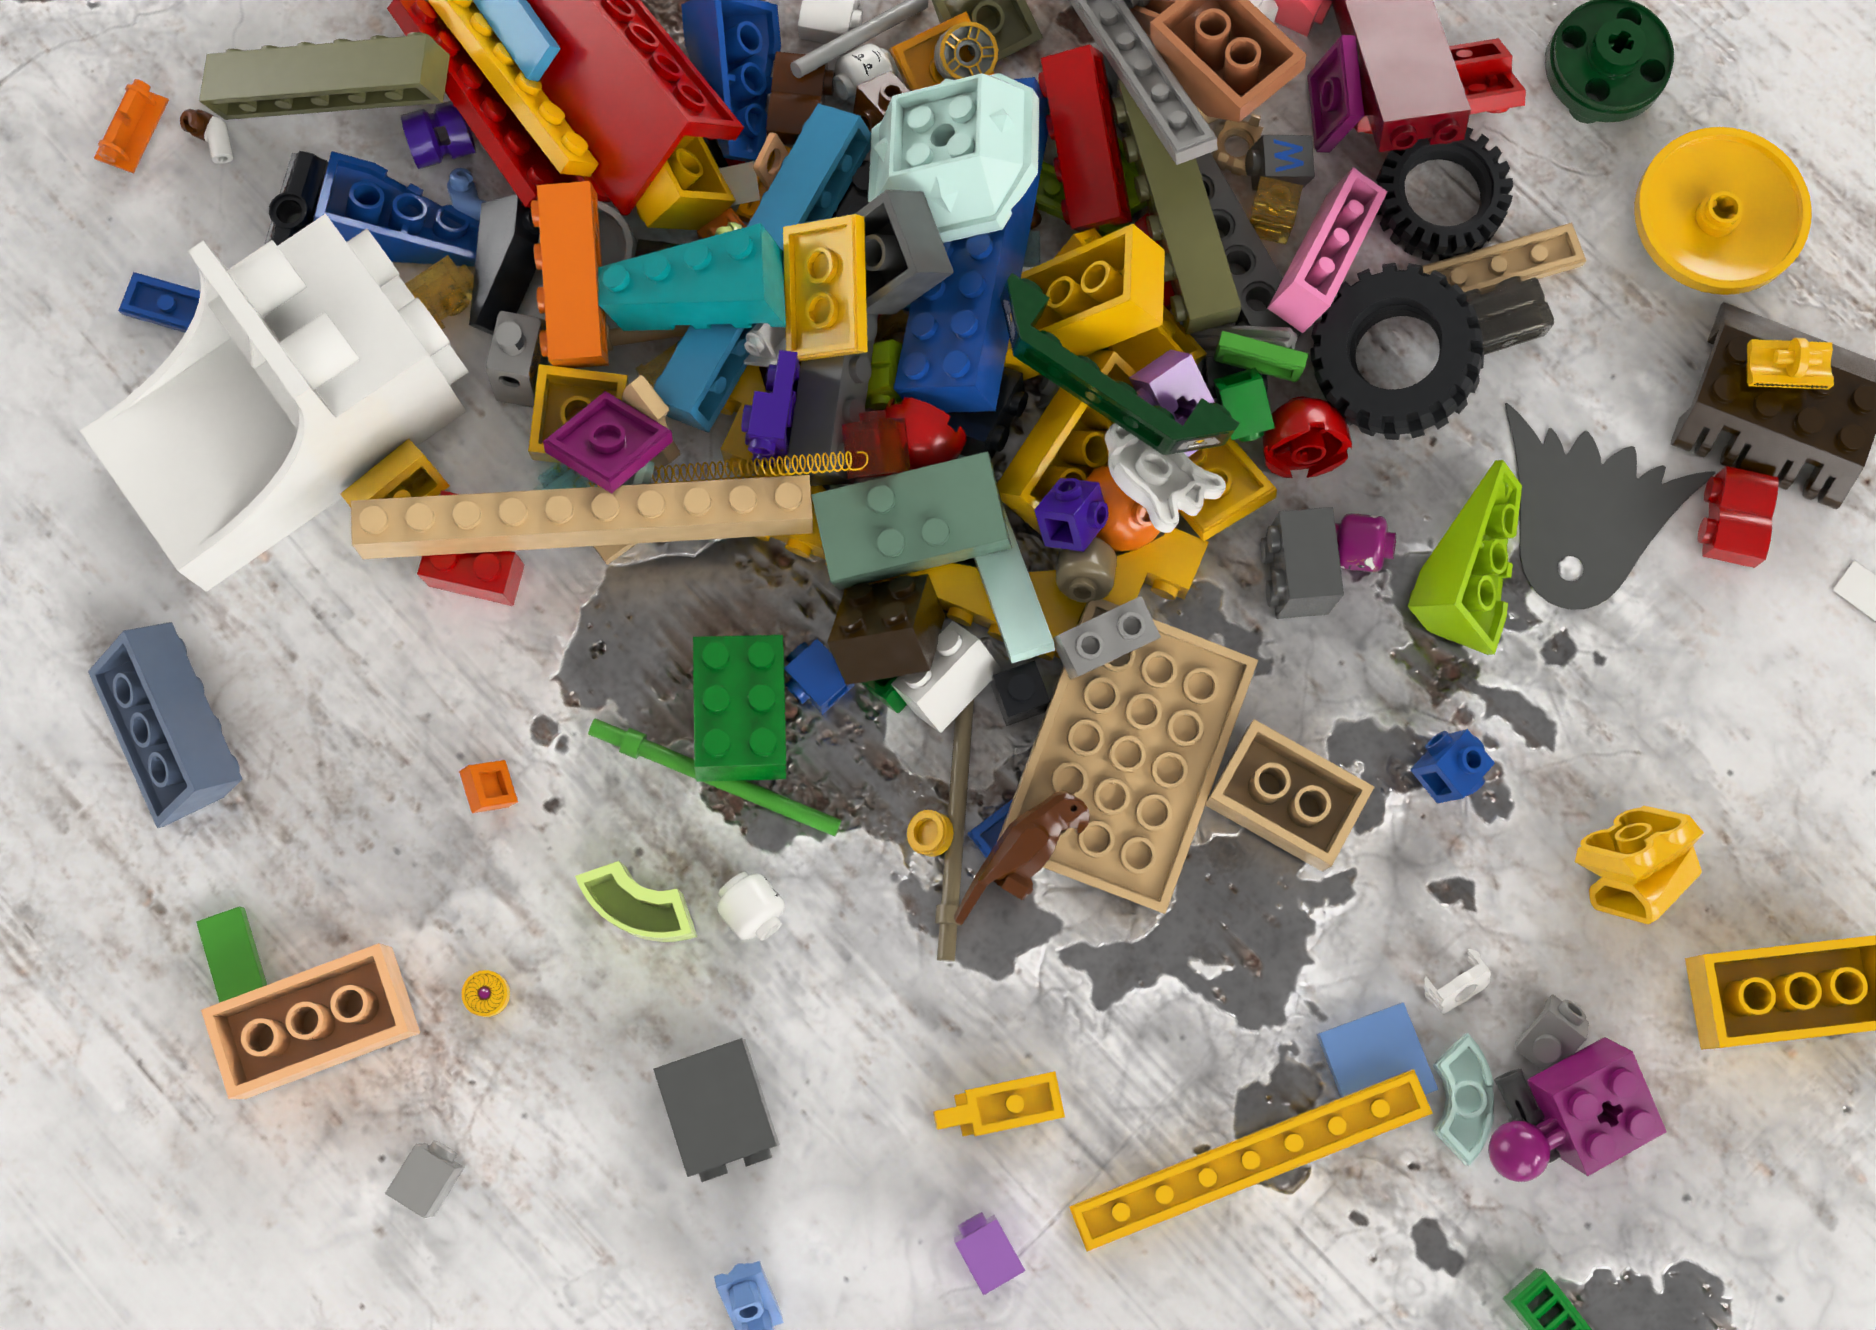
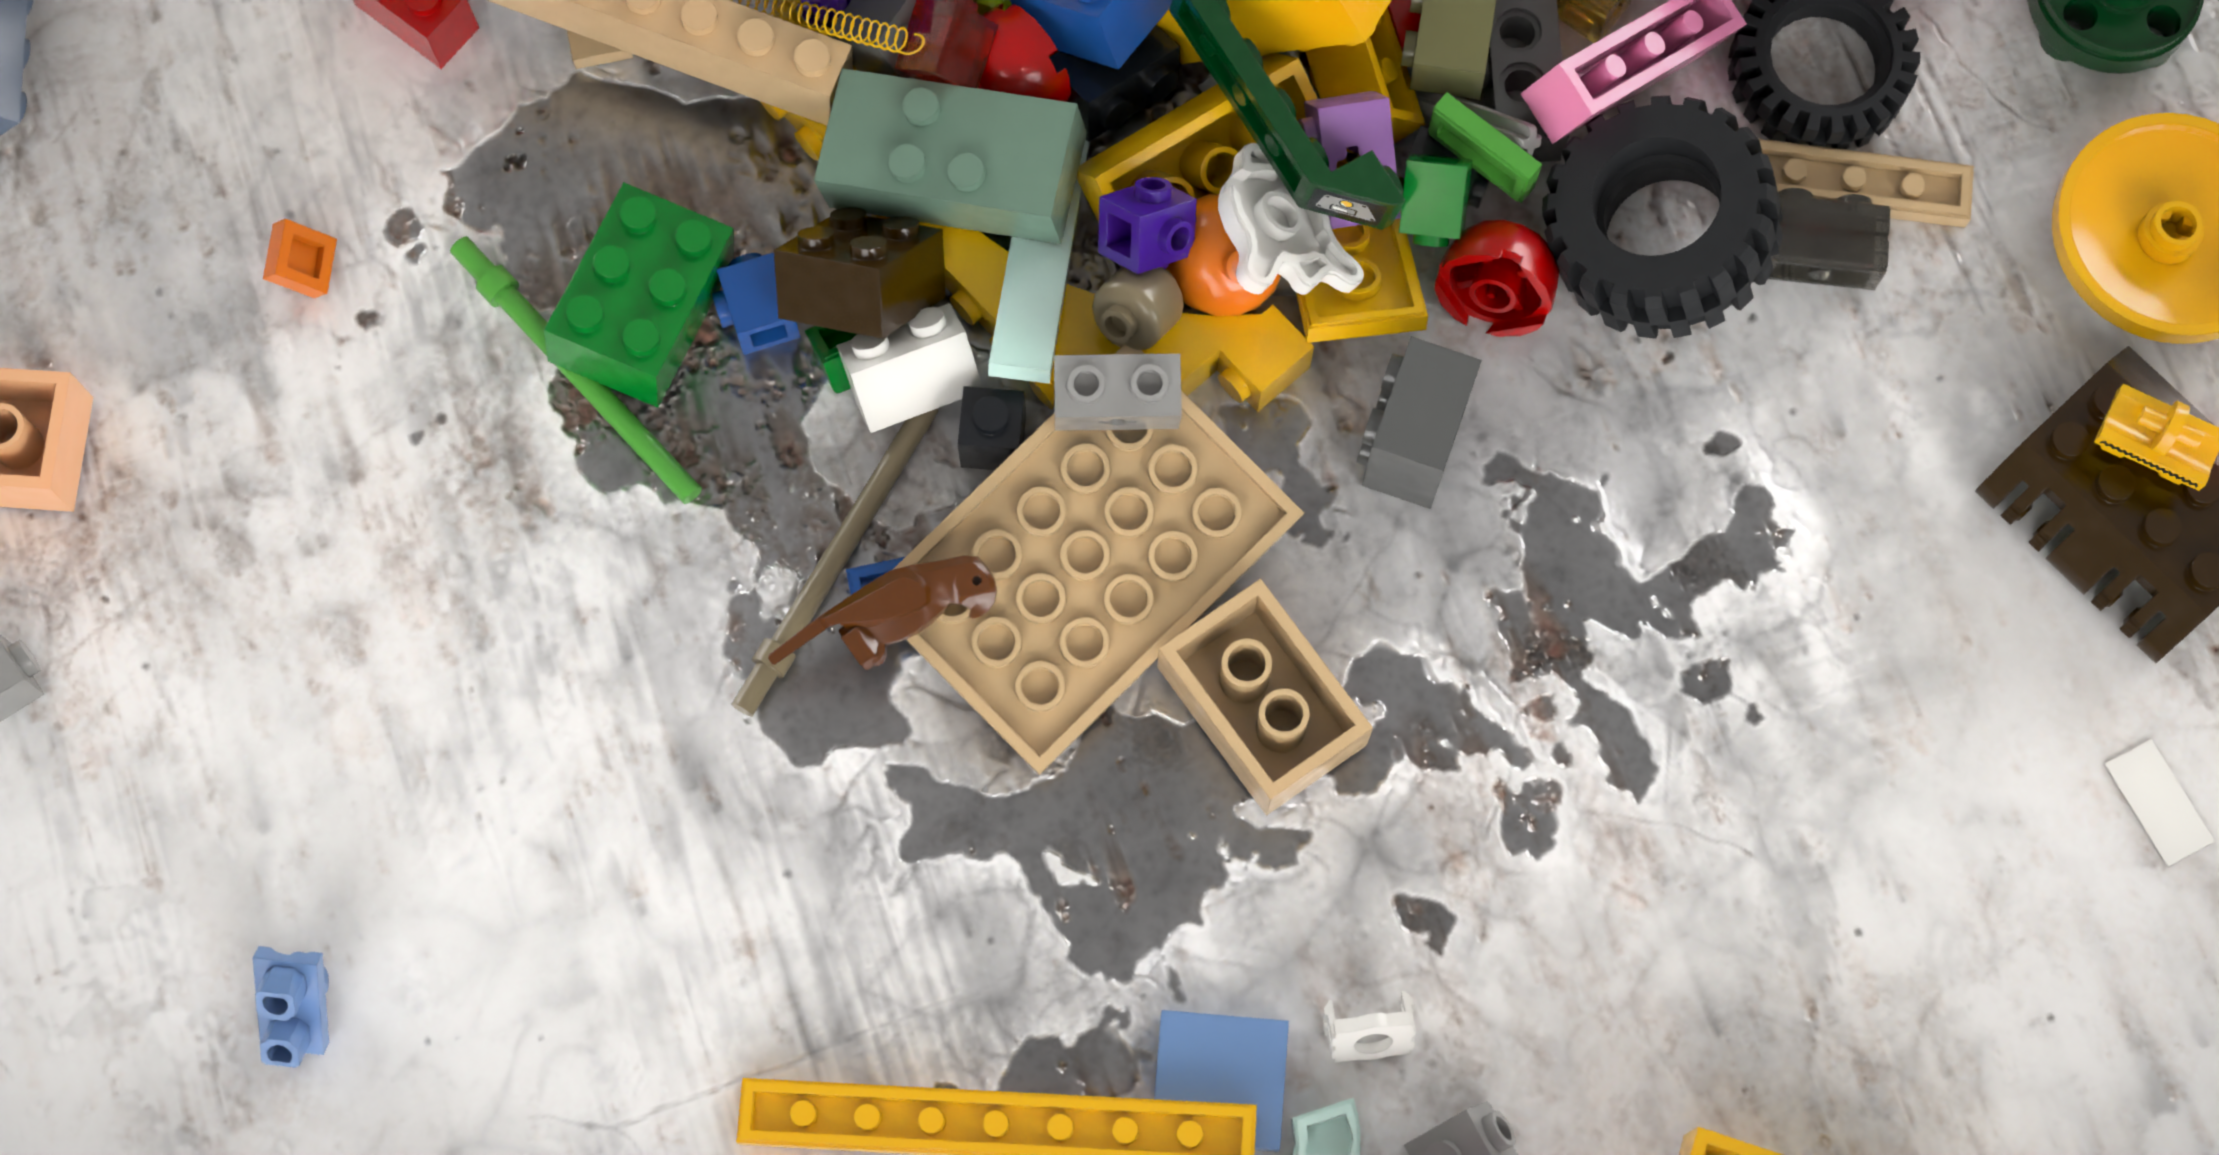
camera: 25 degrees right, 5 degrees down
yellow tile [461,970,510,1017] -> none
yellowish green brick [575,861,697,942] -> none
dark grey brick [653,1038,780,1182] -> none
white head [717,872,785,941] -> none
yellow tile [907,810,954,857] -> none
yellow hinge [933,1071,1065,1136] -> none
medium lavender brick [954,1212,1025,1295] -> none
magenta head [1335,513,1396,573] -> none
lime wedge [1408,460,1522,655] -> none
blue brick [1410,729,1495,804] -> none
dark grey piece [1505,403,1716,610] -> none
yellow piece [1575,806,1704,924] -> none
red brick [1697,466,1779,568] -> none

